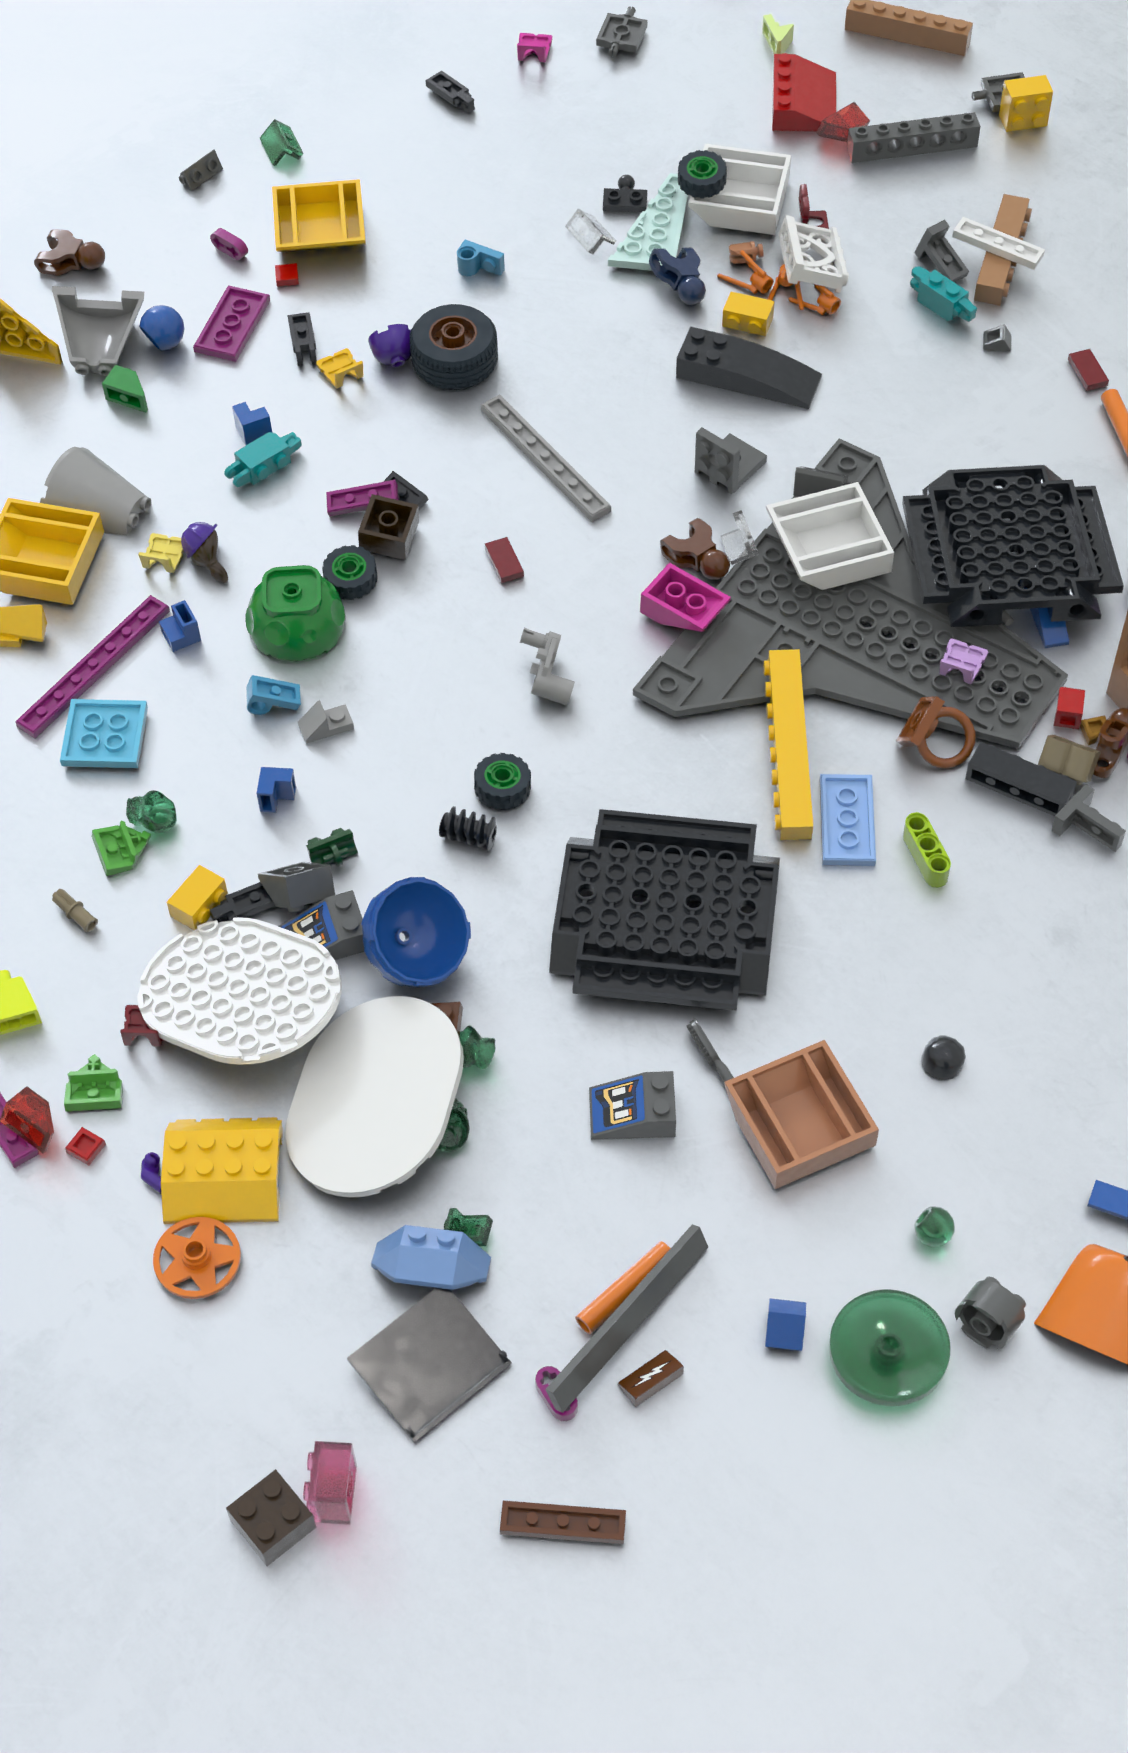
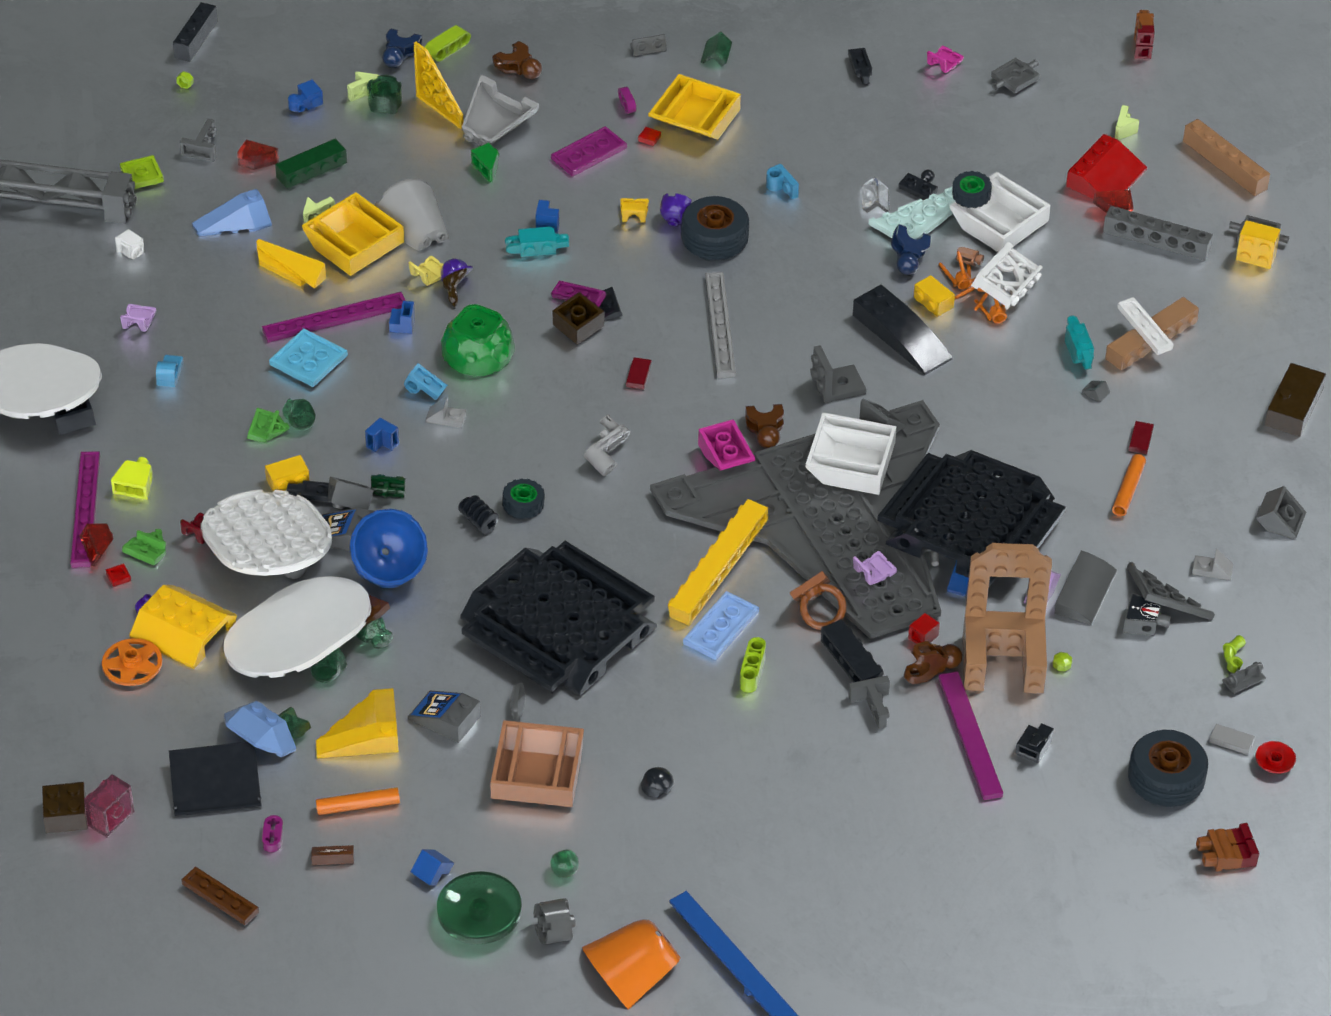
camera: 30 degrees right, 10 degrees down
dark tan axle [52,888,98,932] -> none
blue helmet [139,305,185,351] -> none
black hinge [287,312,317,366] -> none
black wheel [322,545,378,600] -> none
dark grey tile [545,1224,708,1413] -> none
clear panel [721,510,759,565] -> none
dark red piece [798,184,829,229] -> none
dark grey bracket [914,220,969,282] -> none
dark tan brick [1038,735,1101,785] -> none
none -> yellow slope [316,688,399,758]

